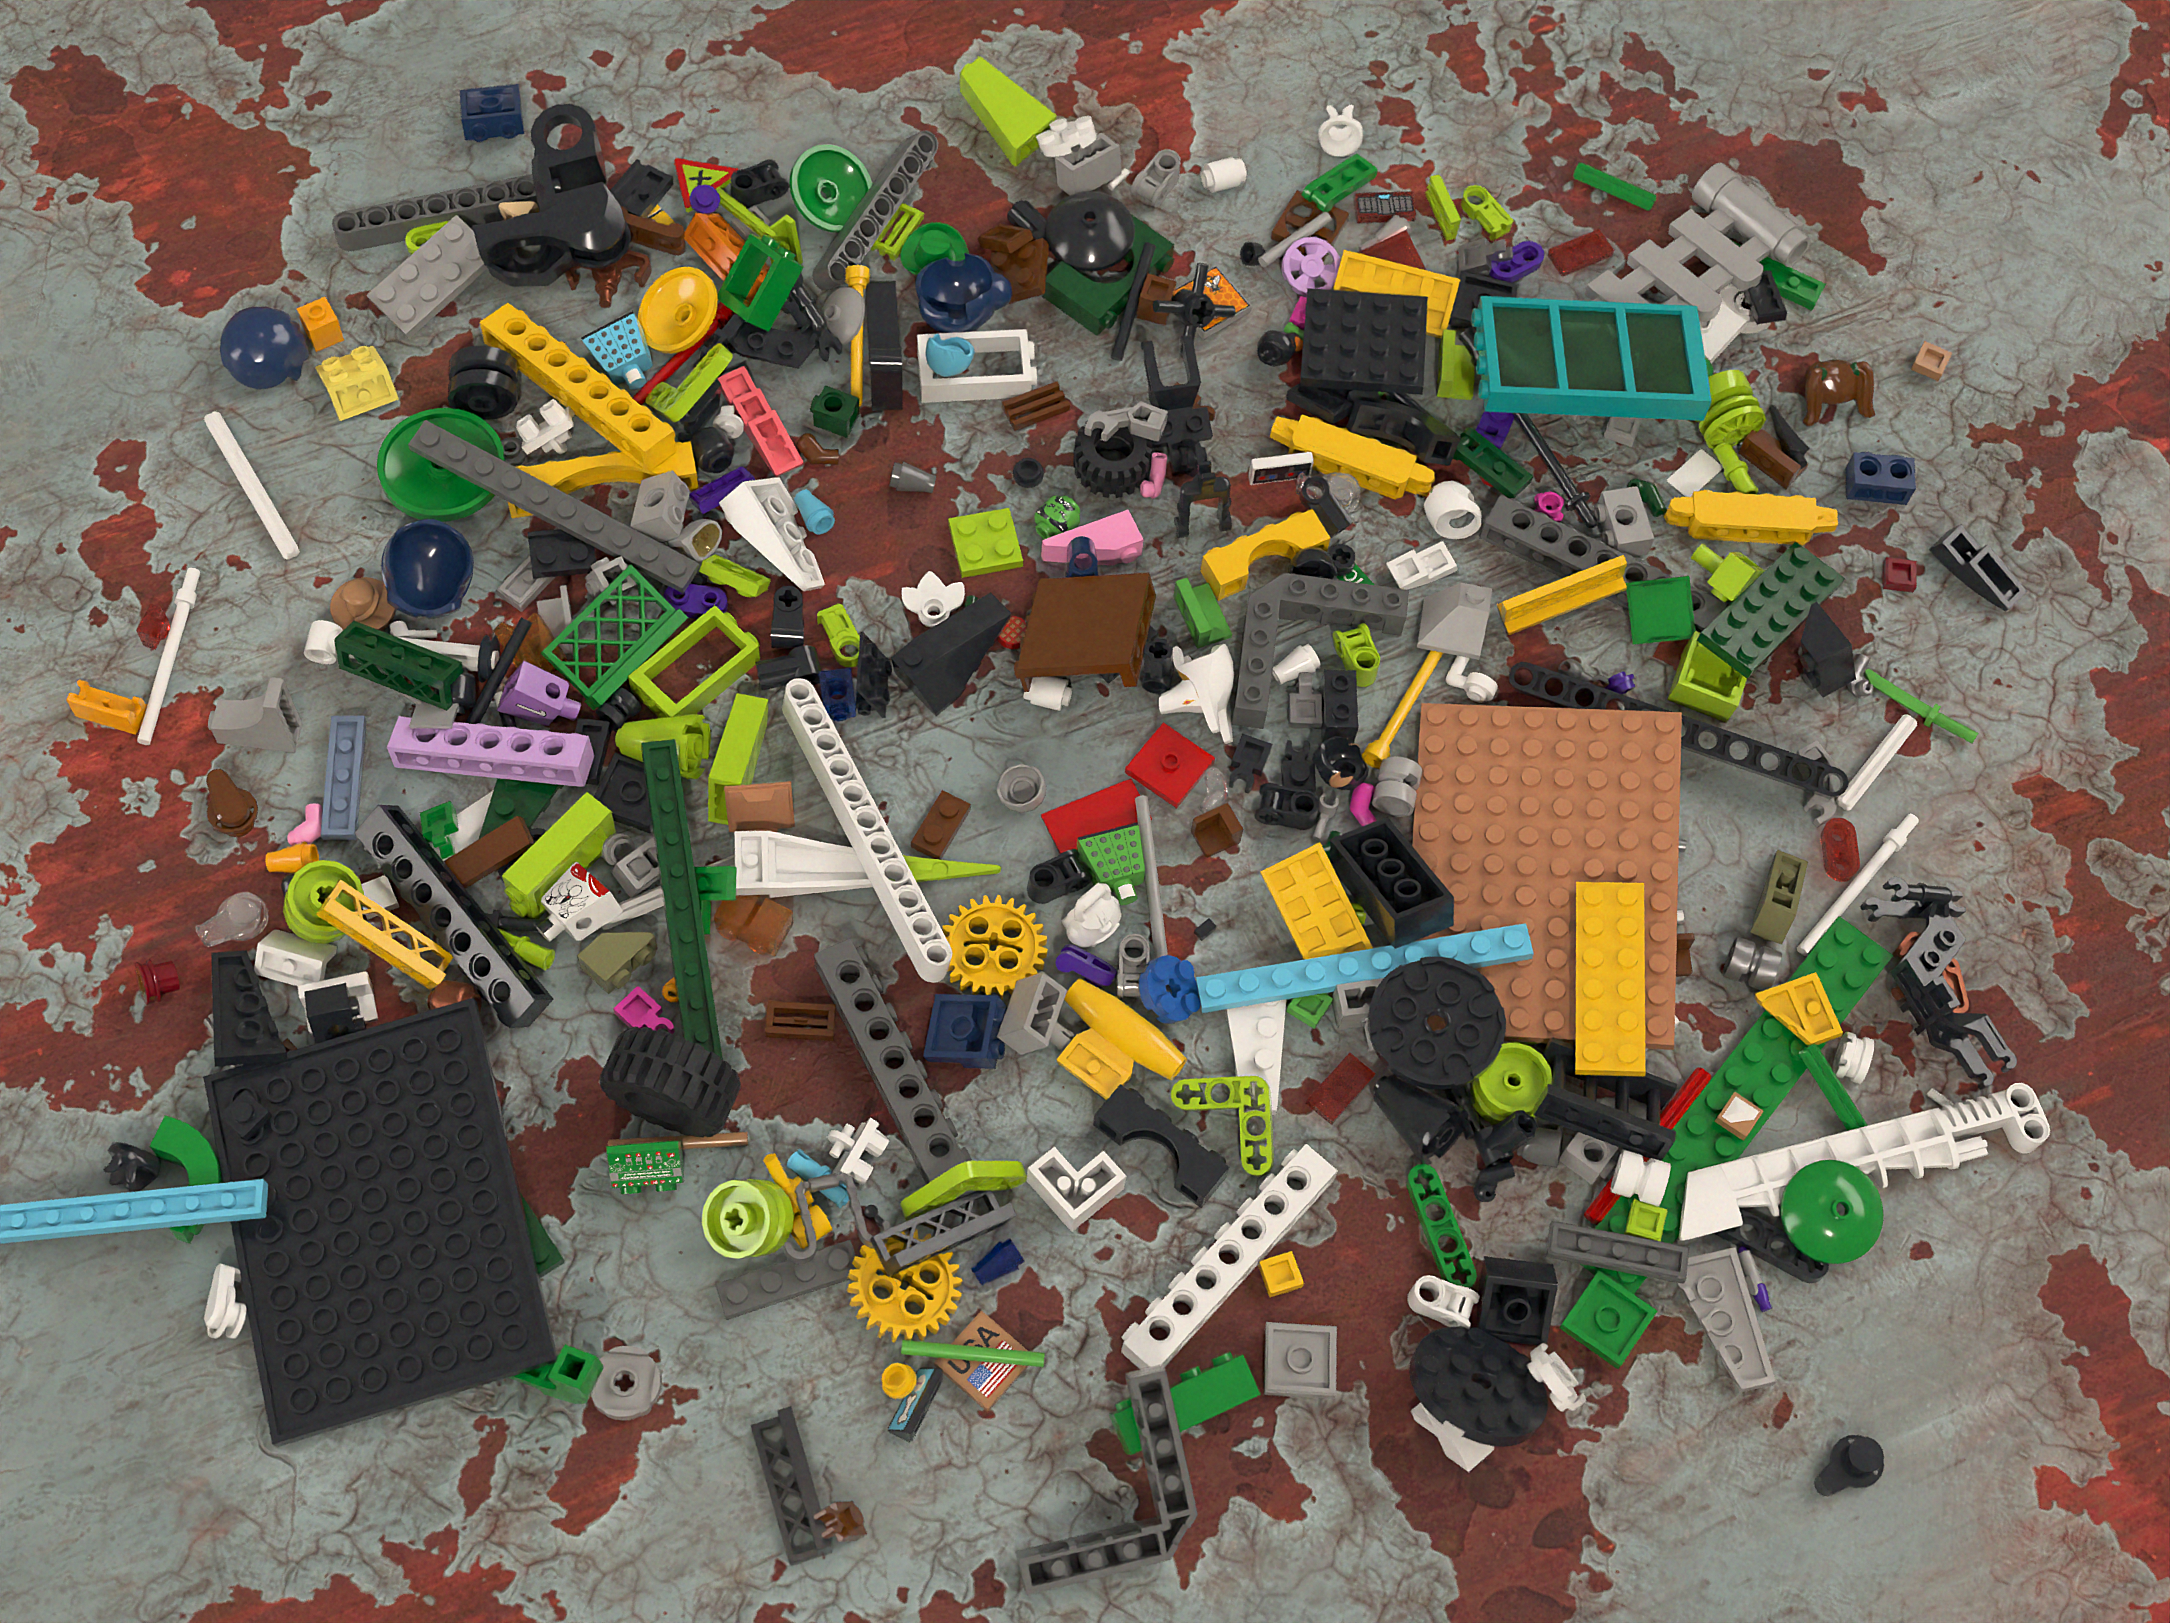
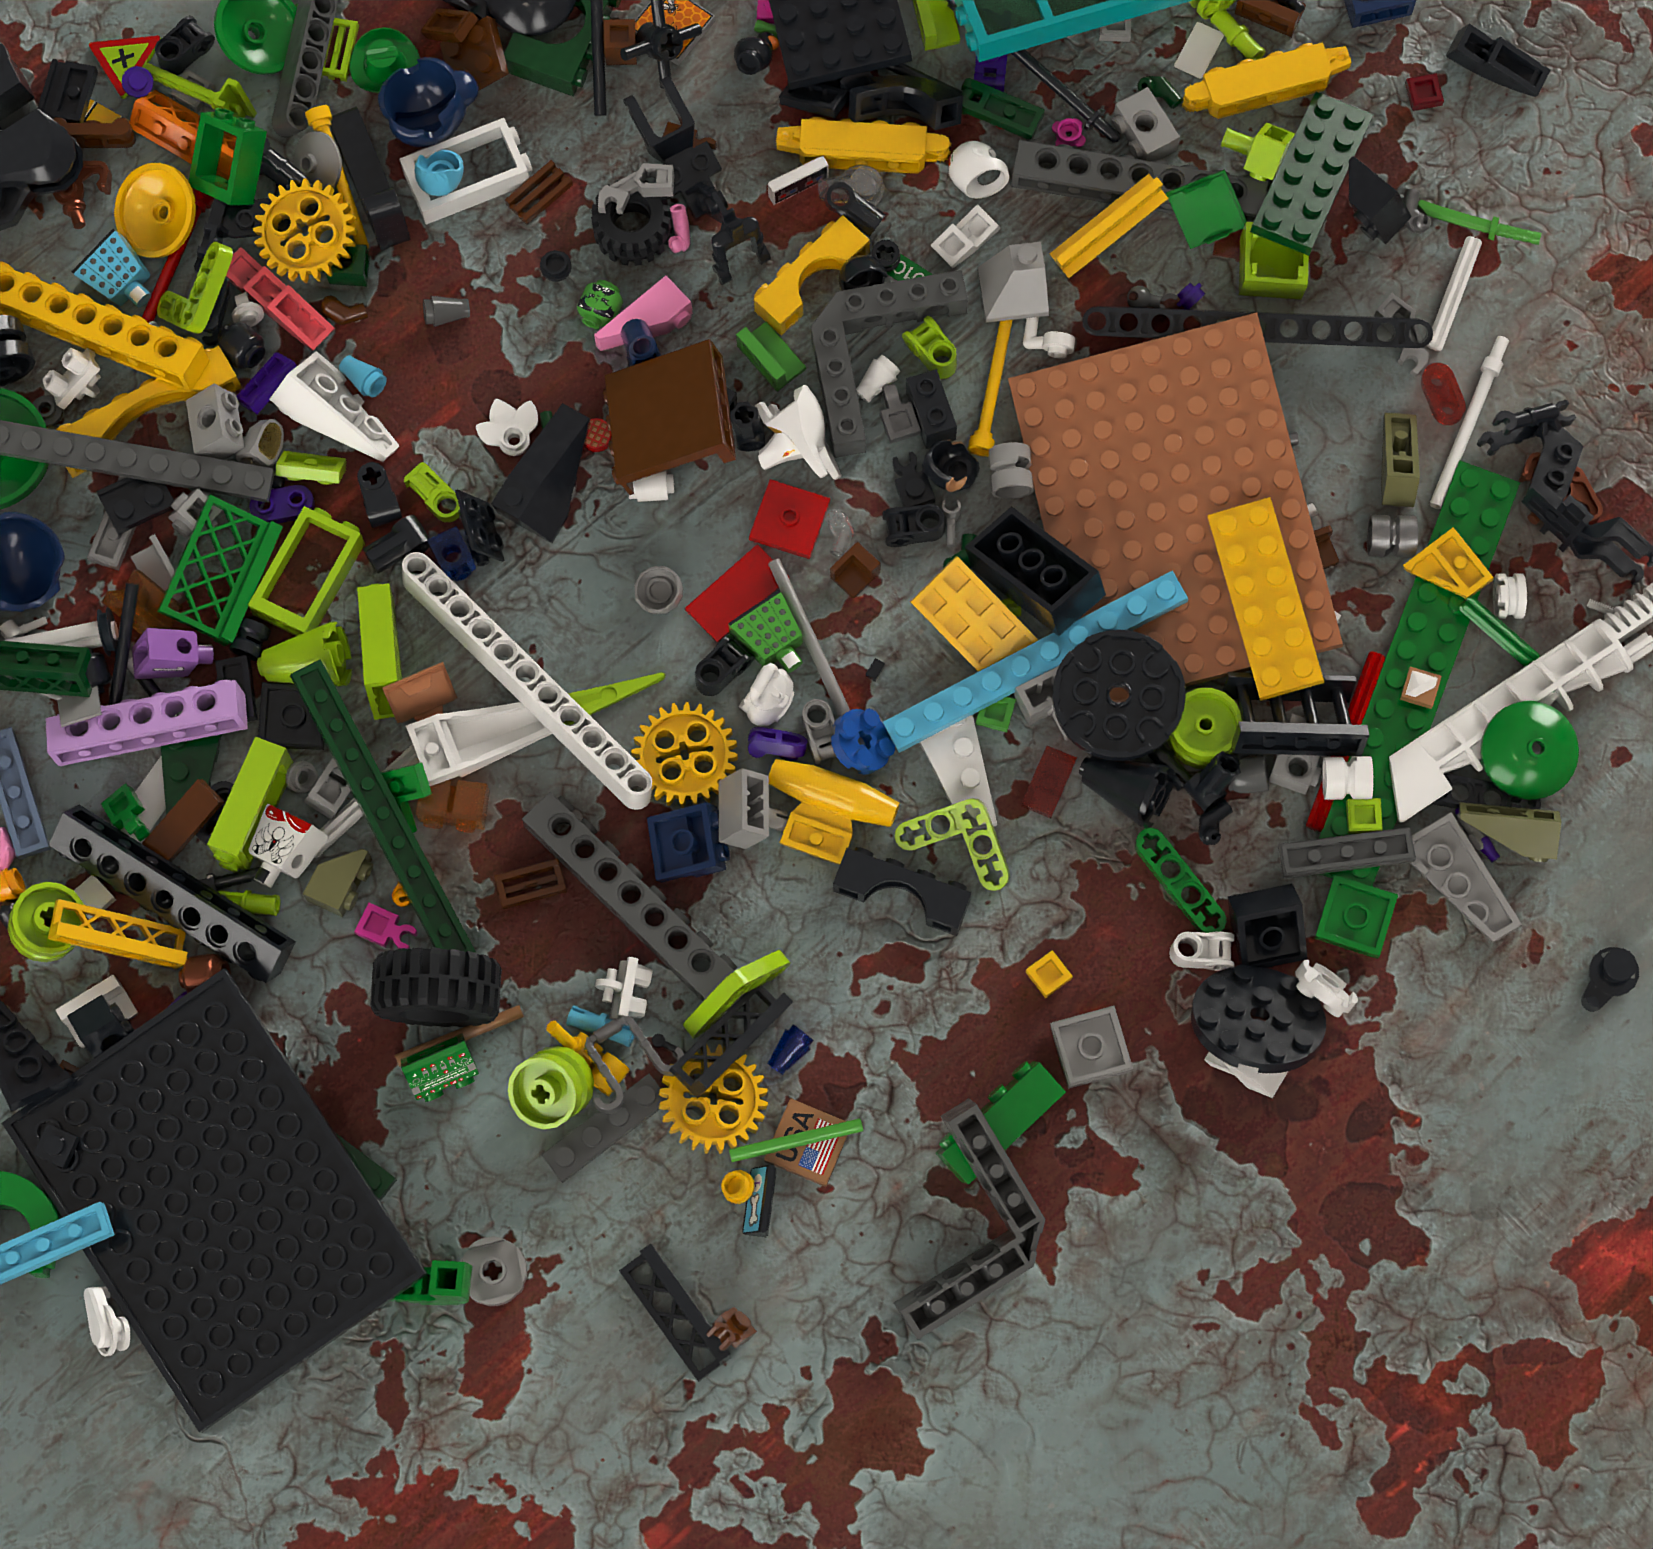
camera: 10 degrees left, 10 degrees up
white panel [254,930,337,986] -> none
reddish brown plate [911,790,971,860] -> none
lime plate [948,508,1023,578] -> none
white brick [1027,1147,1126,1232] -> none
white brick [1121,1144,1338,1370] -> none
black plate [1228,733,1273,793] -> none
dark pink arm [1349,783,1377,826] -> none
none -> yellow gear [253,178,358,283]
none -> olive slope [1459,802,1562,862]

